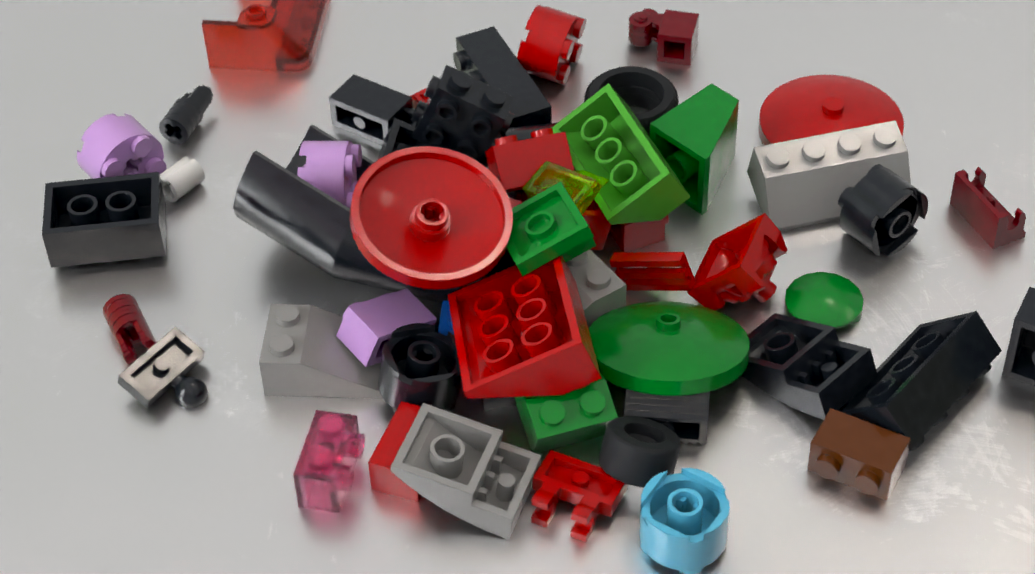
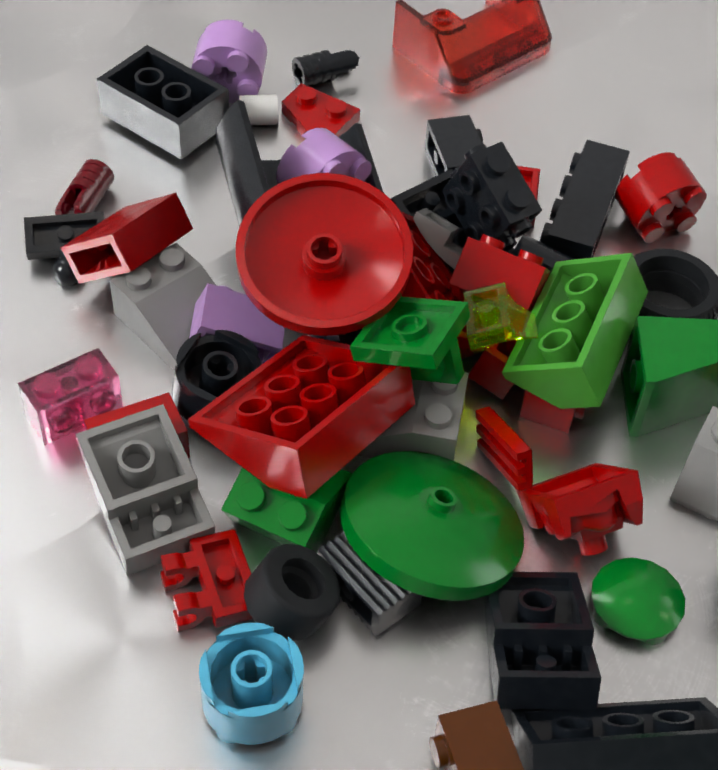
camera: 40 degrees right, 5 degrees up
none -> red brick [60,193,193,284]
none -> red wing [282,83,360,138]

